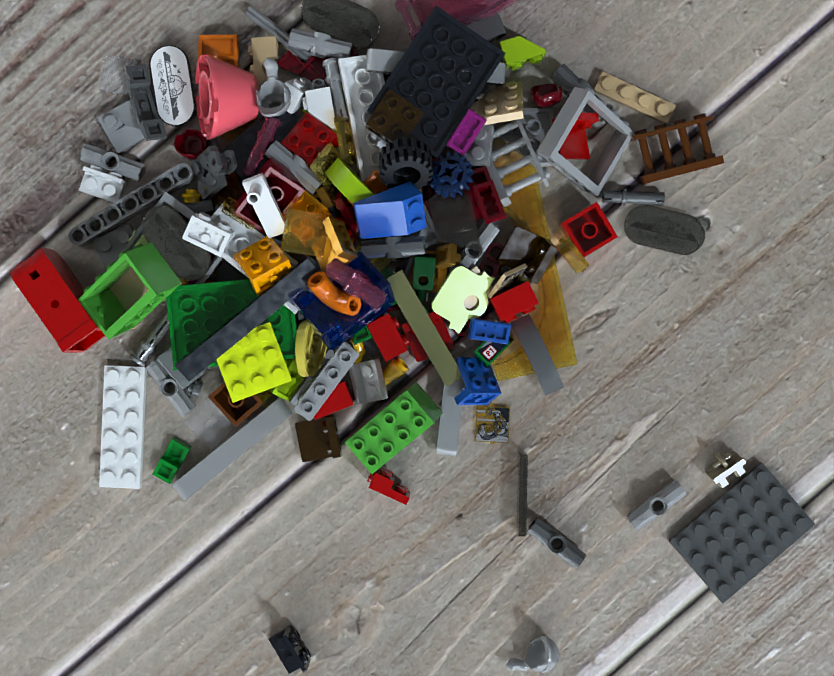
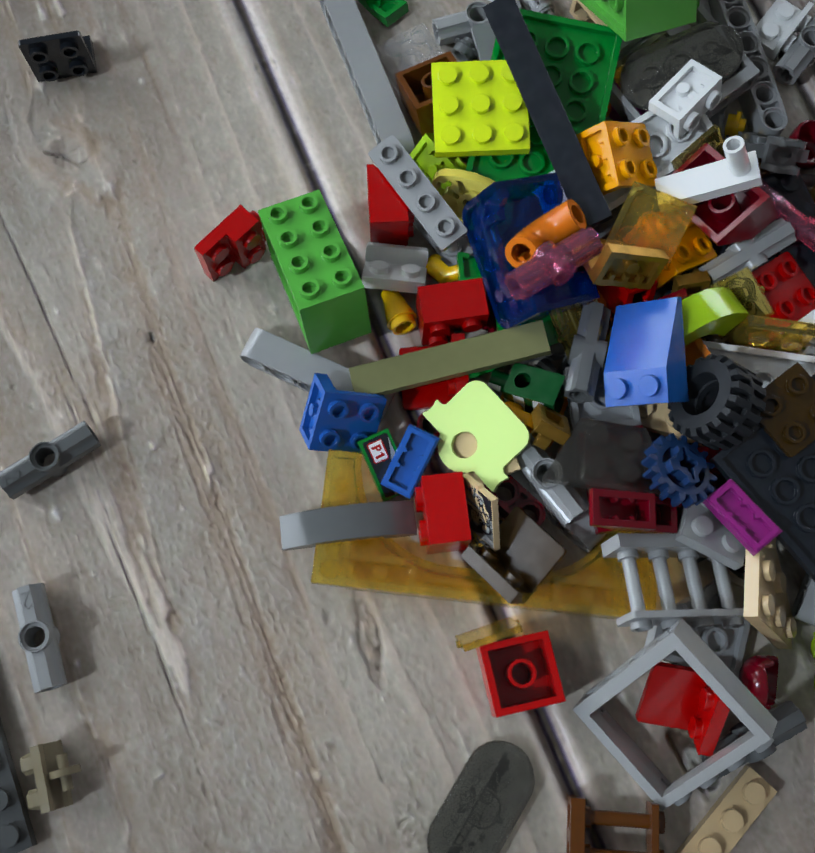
camera: 105 degrees right, 15 degrees down
dark brown bracket [295,415,342,462] -> none
piece [475,405,510,444] -> none
clear smoke tile [517,452,528,537] -> none
dark grey pin [602,189,665,205] -> none

